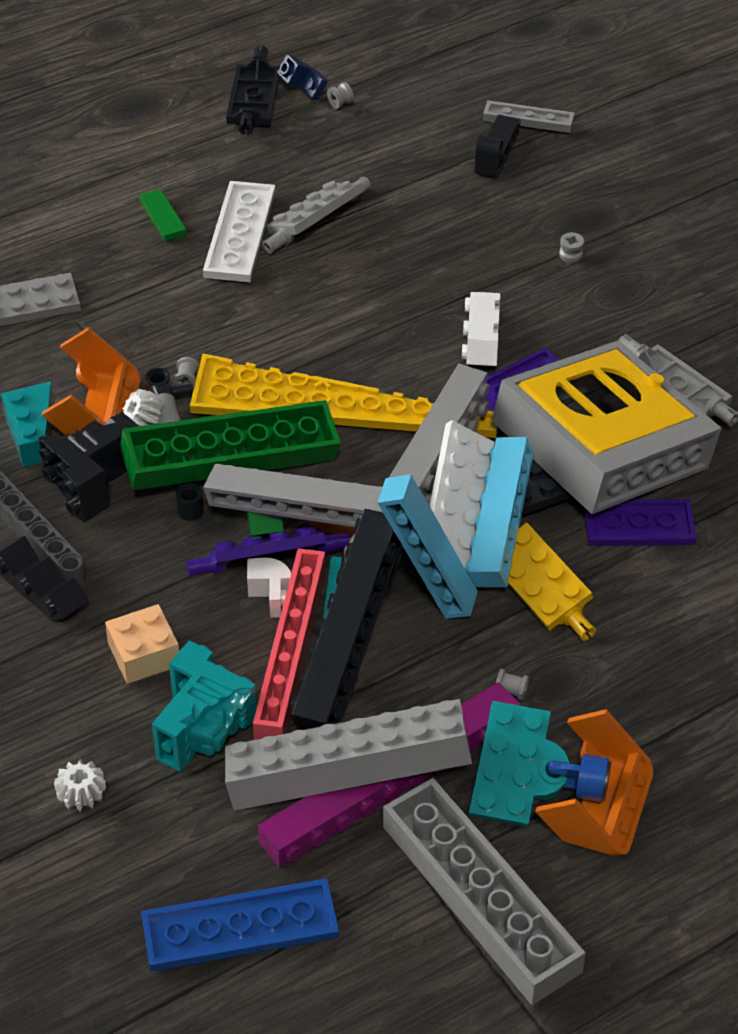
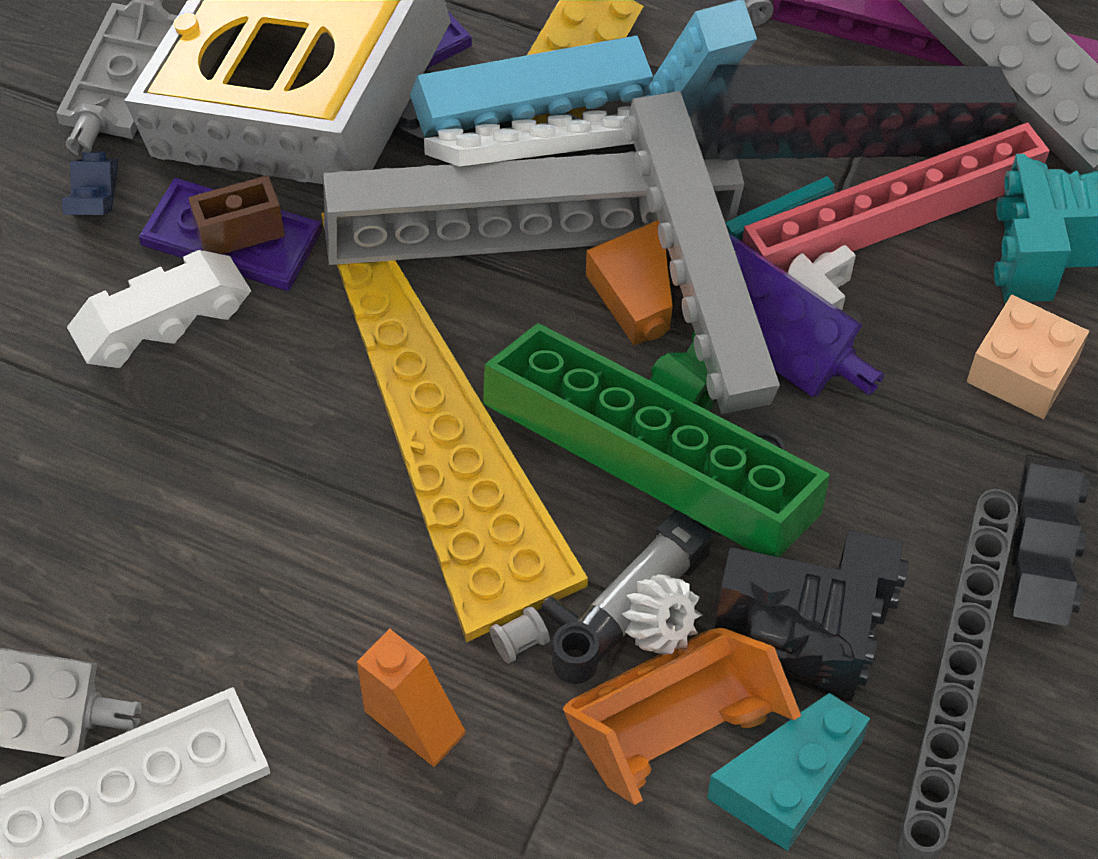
camera: 125 degrees left, 10 degrees up
none -> dark blue slope [62,151,118,215]
none -> reddish brown brick [188,175,285,254]
none -> orange slope [357,628,466,767]

